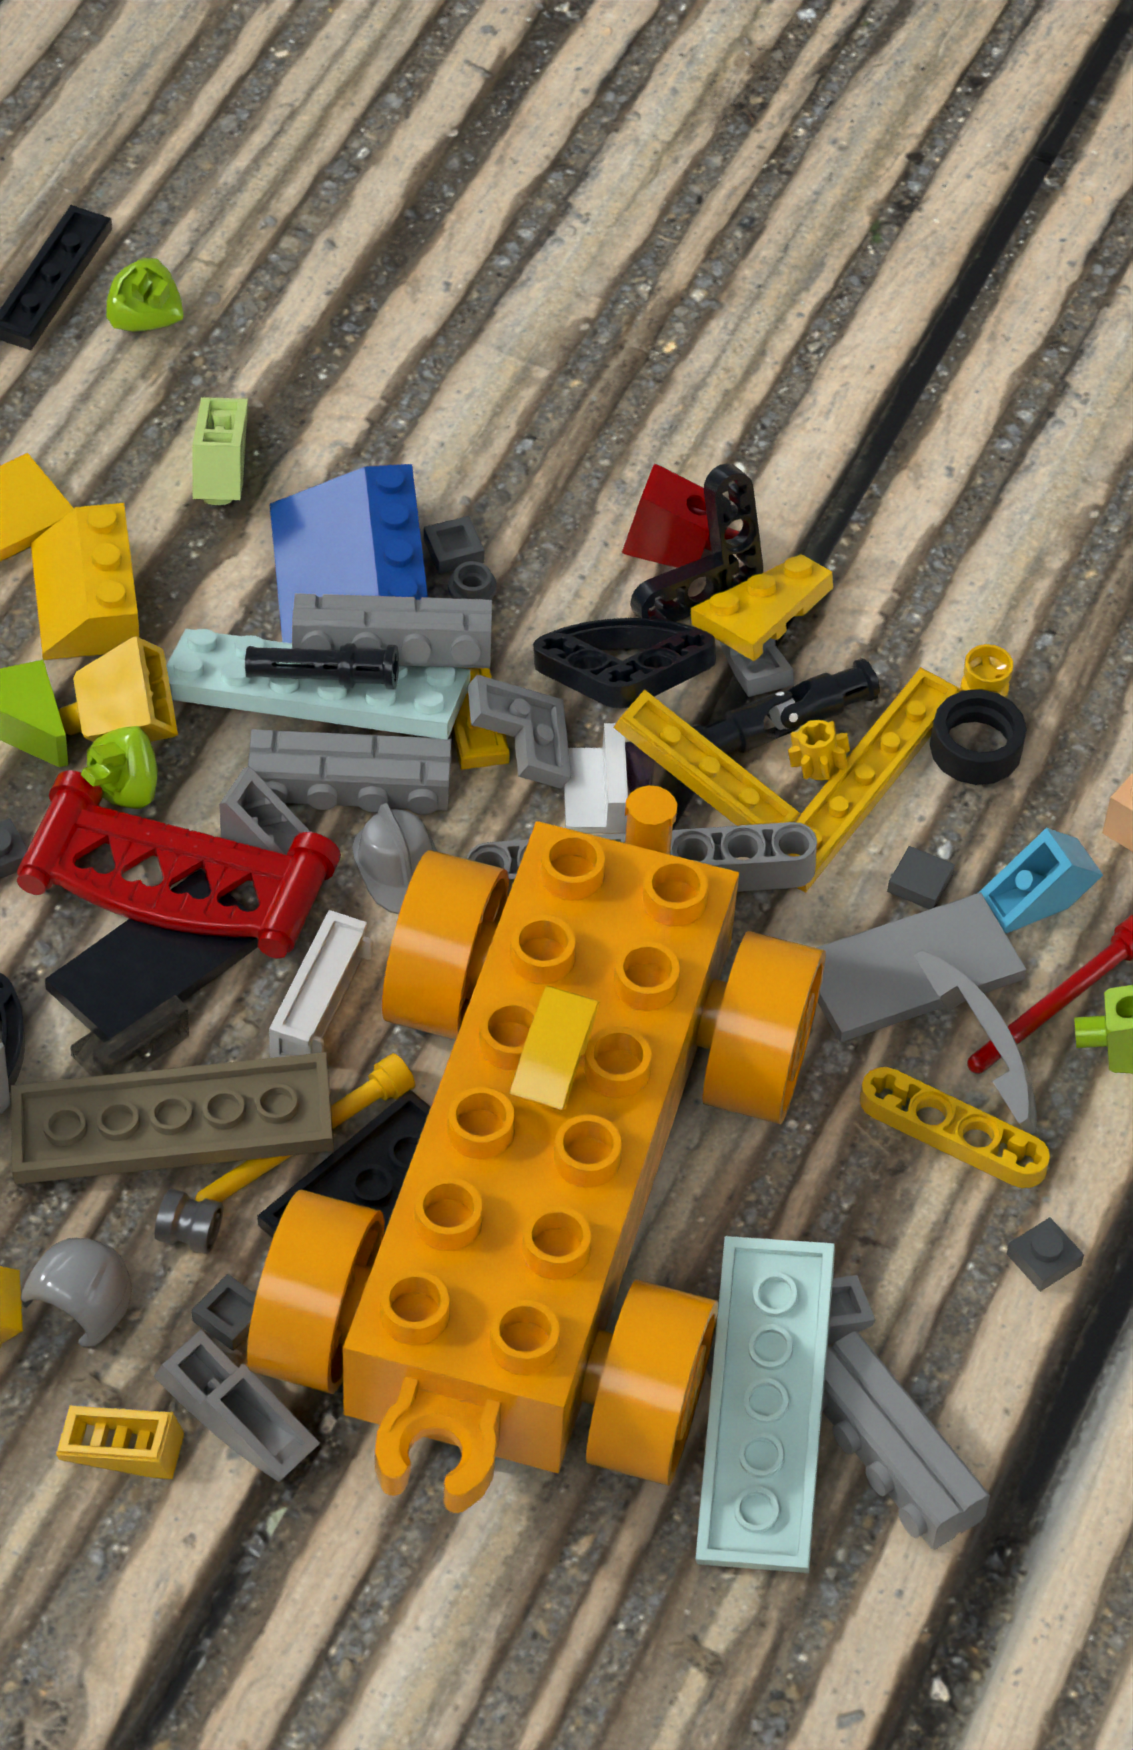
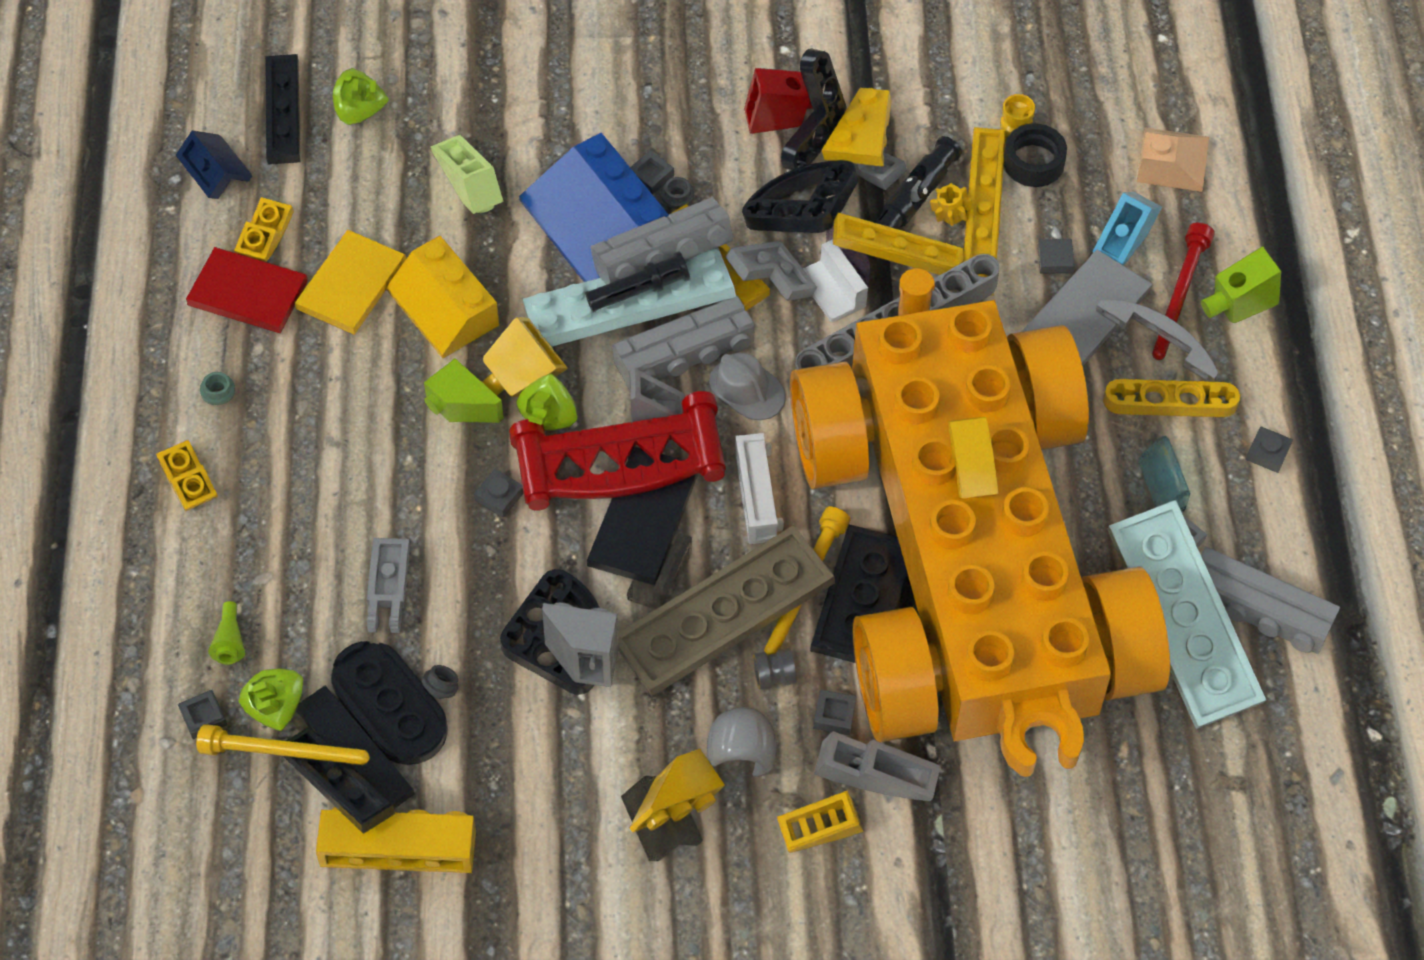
camera: 25 degrees left, 5 degrees up
none -> clear light blue slope [1138,436,1190,513]

